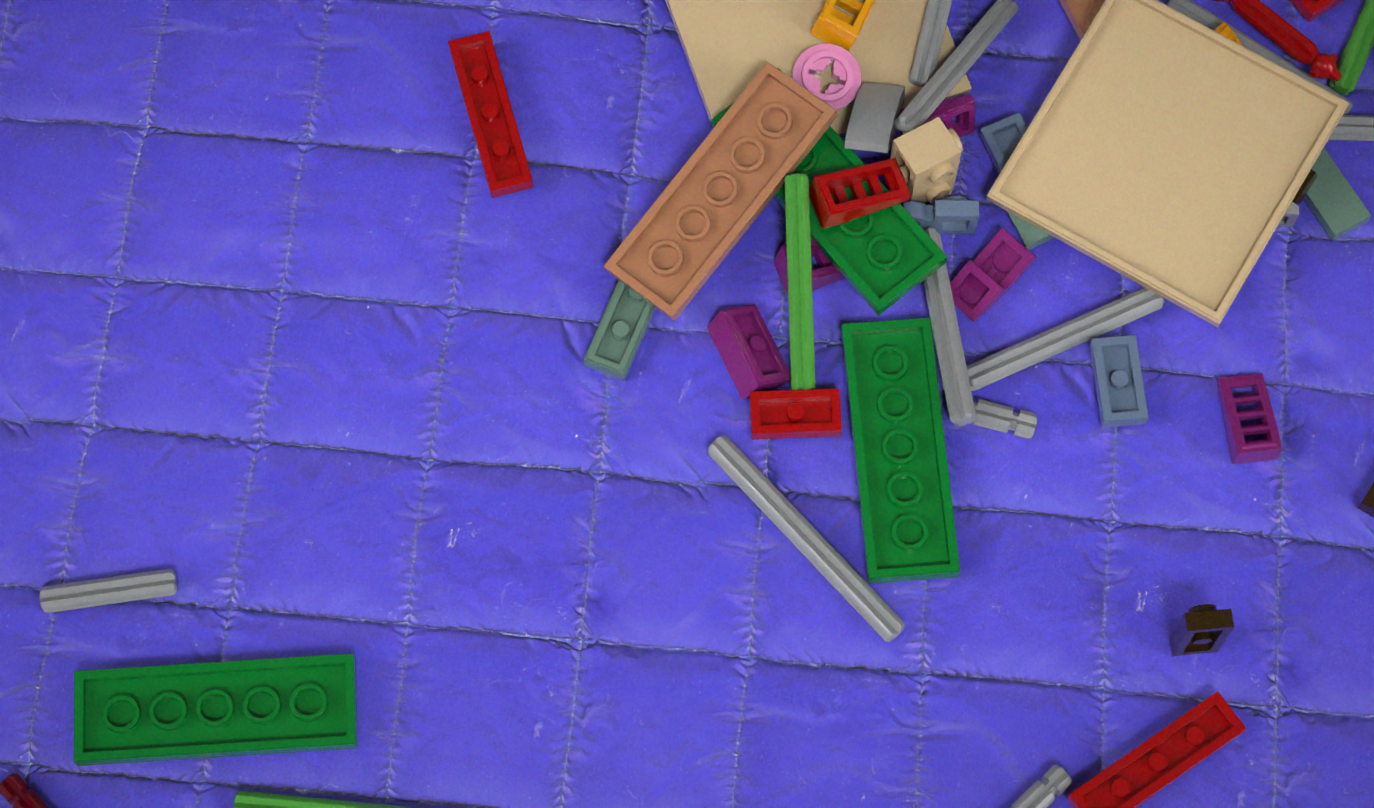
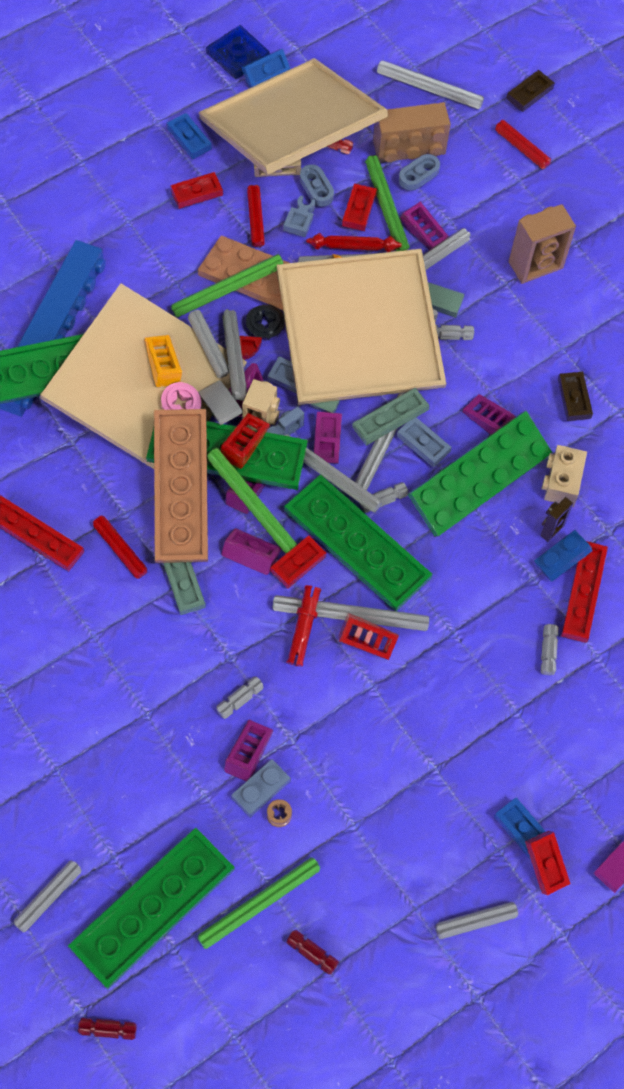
camera: 45 degrees left, 5 degrees down
none -> red axle [93,515,147,579]
none -> light grey axle [216,676,263,719]
none -> magenta slope [224,720,273,781]
none -> sand blue plate [231,759,291,818]
none -> red tile [240,336,262,360]
none -> black gear [246,305,285,340]
none -> medium nougat bush [267,799,292,828]
none -> red pin [286,585,321,667]
none -> red slope [338,613,399,660]
none -> sand green tile [352,388,429,446]
none -> green plate [407,411,553,537]
none -> light grey axle [436,325,474,340]
none -> blue plate [534,530,592,582]
none -> tan brick [542,445,587,507]

